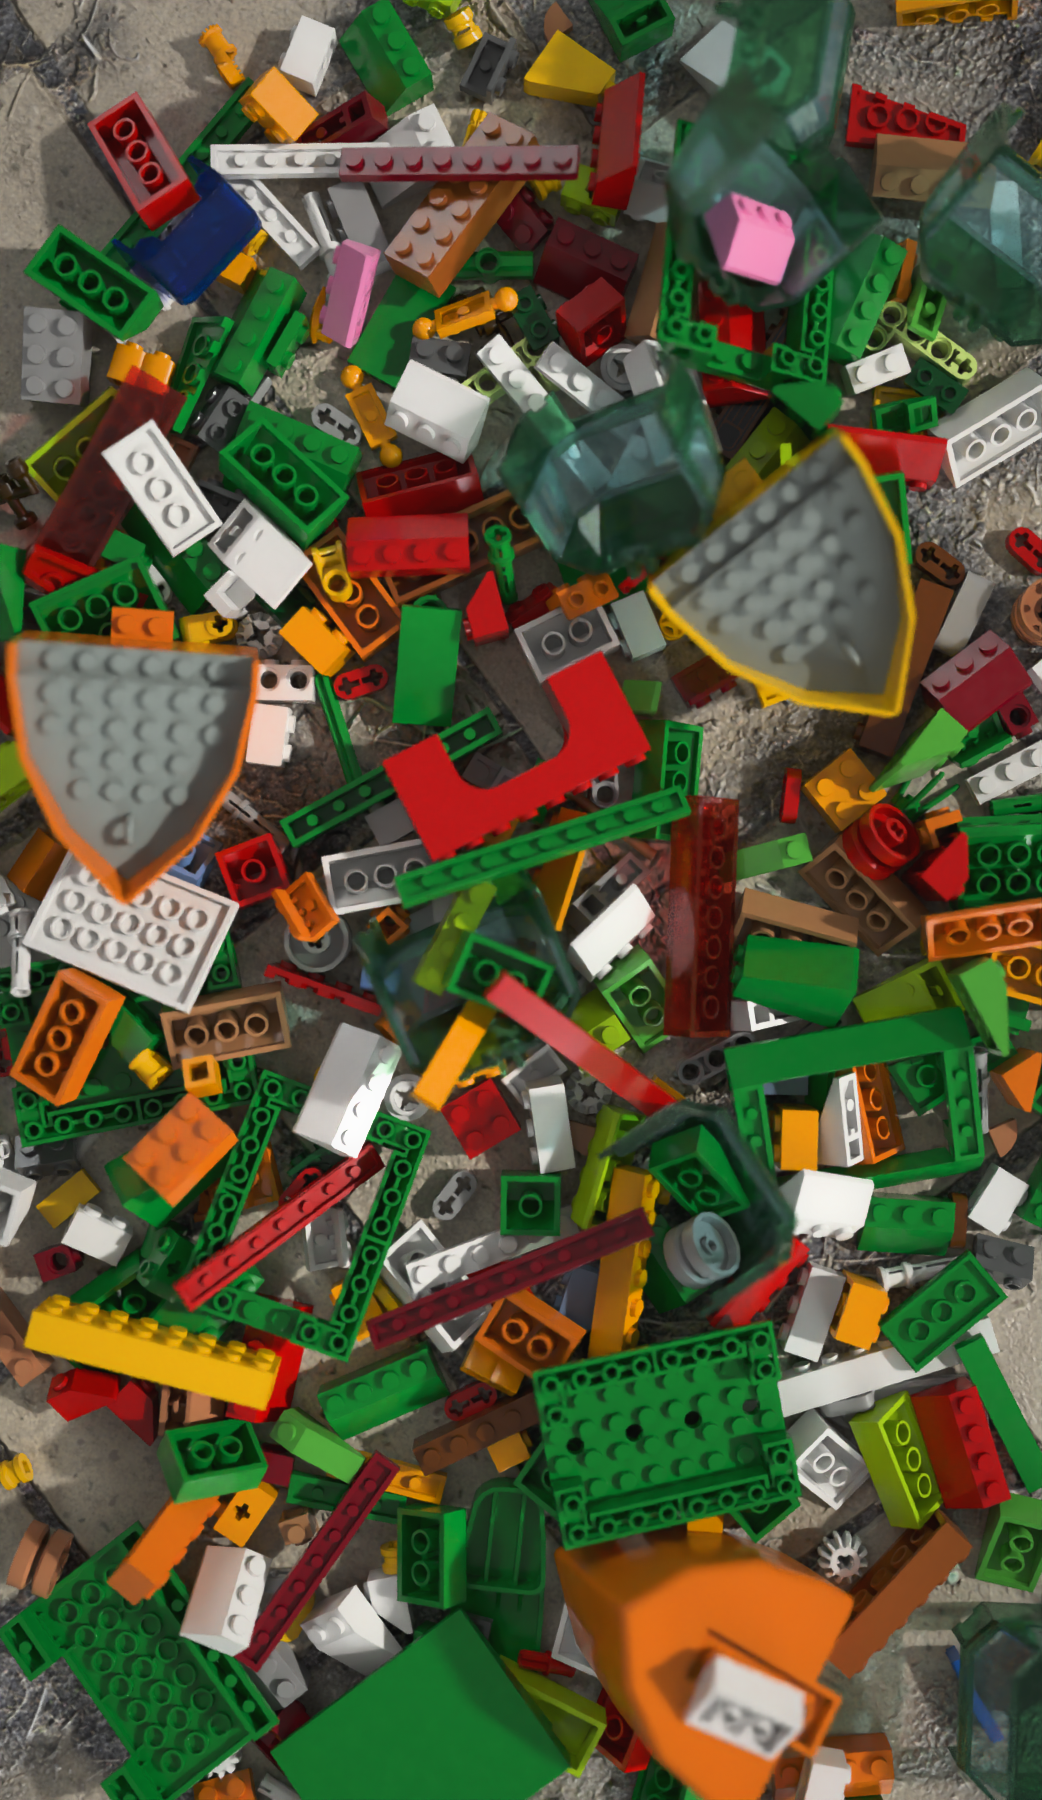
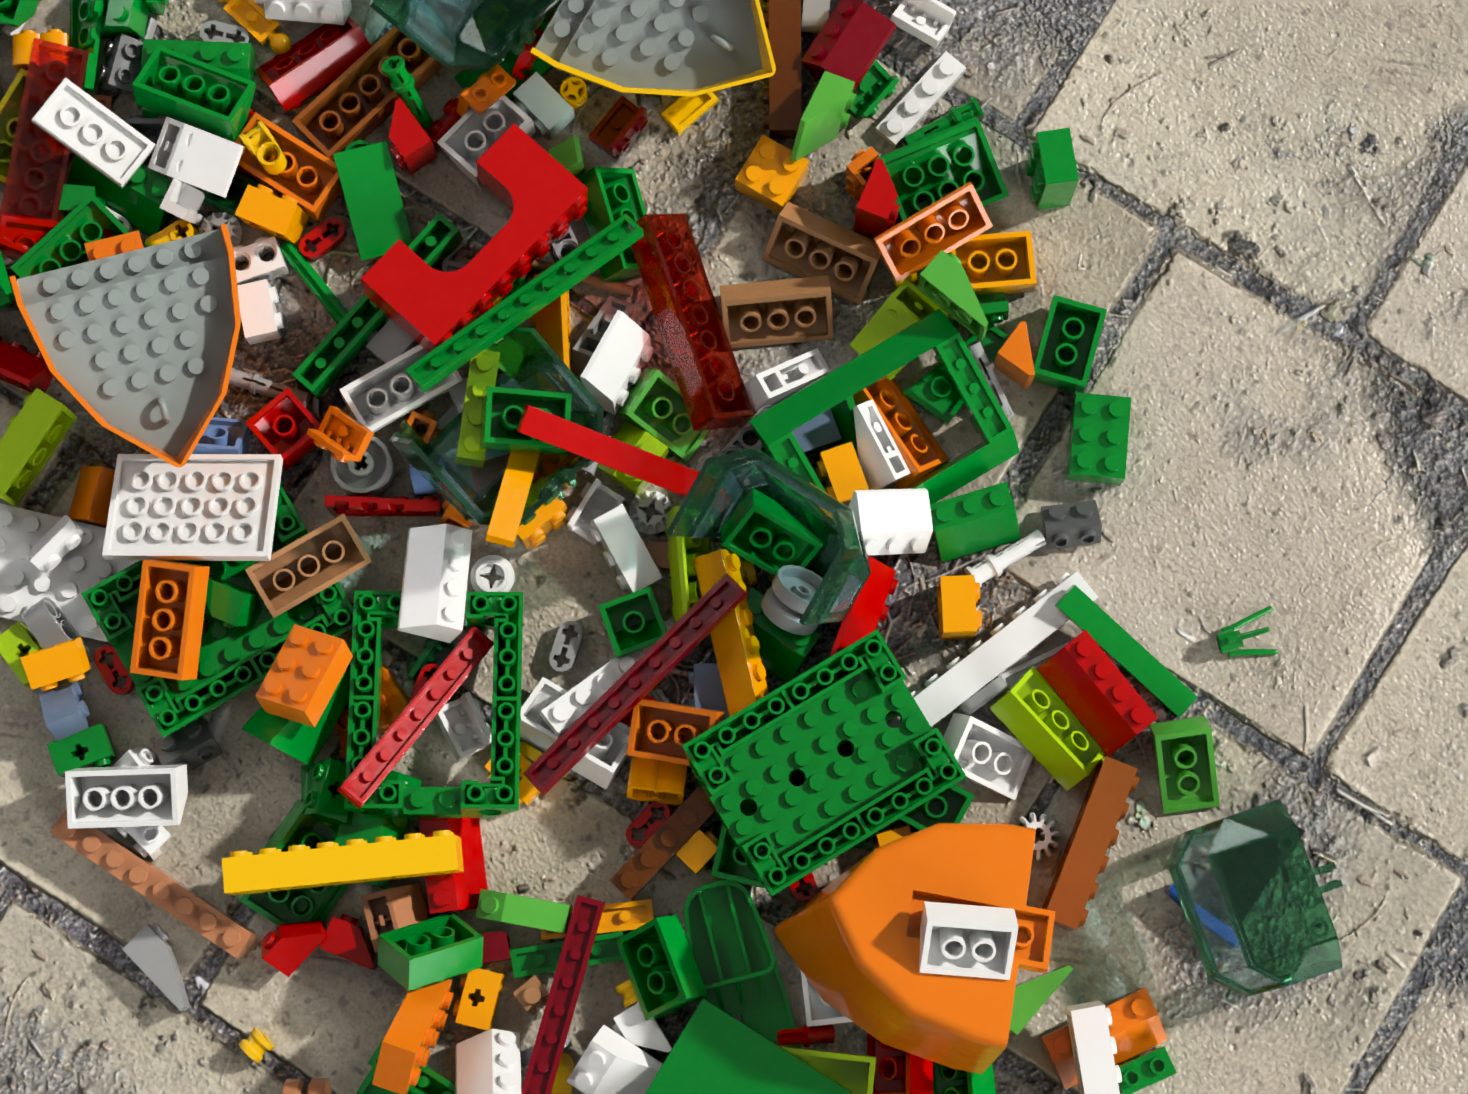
camera: 20 degrees left, 10 degrees down
white pin [7,908,36,997] -> none
dark red brick [33,1242,85,1283] -> none
yellow tile [36,1168,102,1229] -> none
white brick [61,1203,133,1267] -> none
yellow piece [128,1048,174,1091] -> none
light orange brick [182,1054,223,1098] -> none
green slope [317,1340,451,1440] -> none
red slope [346,513,470,579] -> none
red brick [440,1077,521,1160] -> none
bright green slope [715,832,813,884] -> none
green slope [730,934,860,1028] -> none
white brick [778,1261,846,1362] -> none
red beam [779,767,802,824] -> none
red wheel [842,803,920,880] -> none
green tile [878,1249,1008,1373] -> none
green plant [890,771,960,822] -> none
reddish brown beam [948,1192,968,1249] -> none
white brick [968,1162,1030,1236] -> none
nougat tile [987,1118,1018,1158] -> none
dark red brick [997,692,1039,740] -> none

